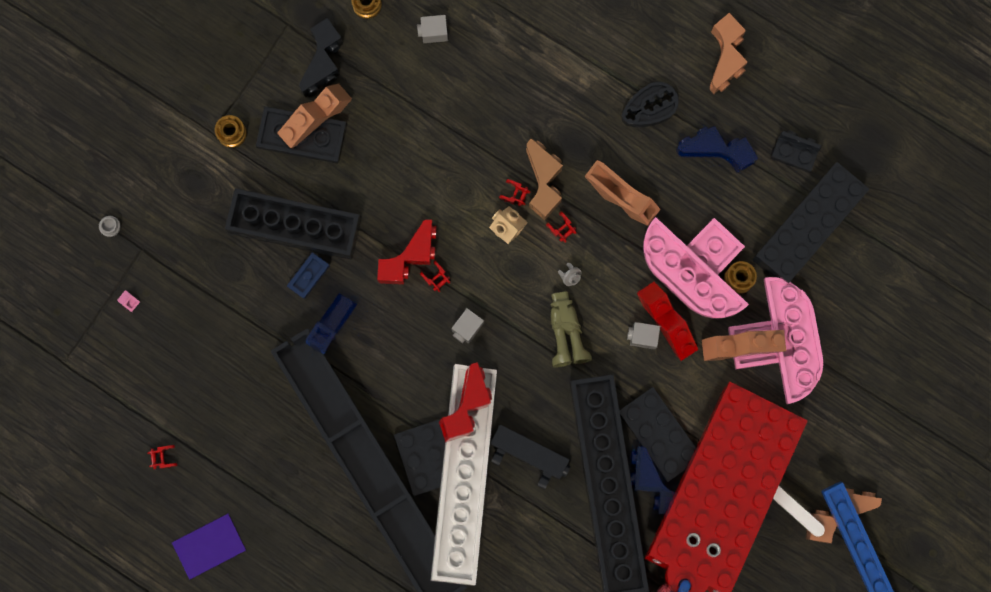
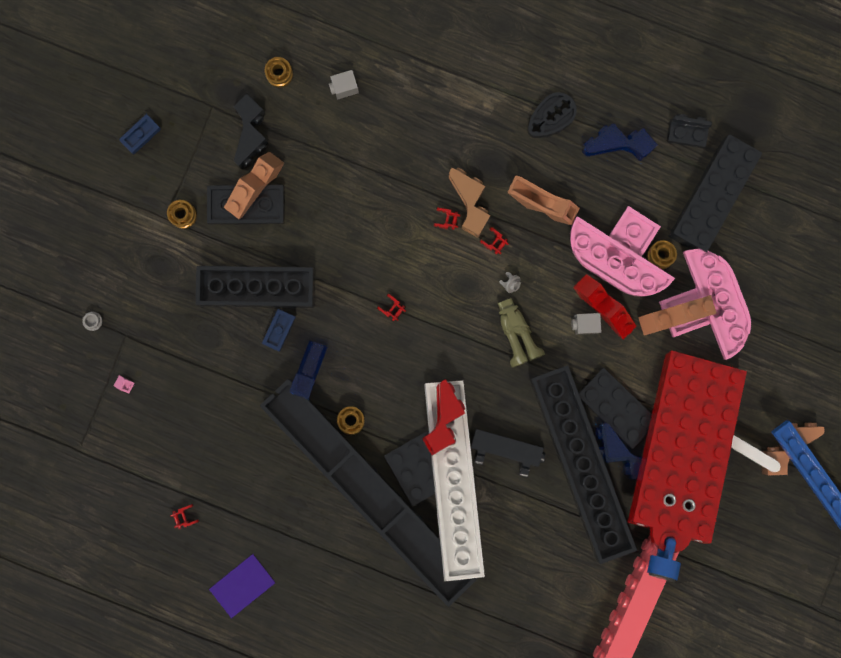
camera: 10 degrees left, 5 degrees up
red arch [377,220,436,285] -> none
light grey brick [451,308,484,343] -> none
tan brick [489,206,528,244] -> none
nougat arch [710,13,747,94] -> none
none -> dark blue plate [119,114,161,155]
none -> pearl gold wheel [337,407,364,435]

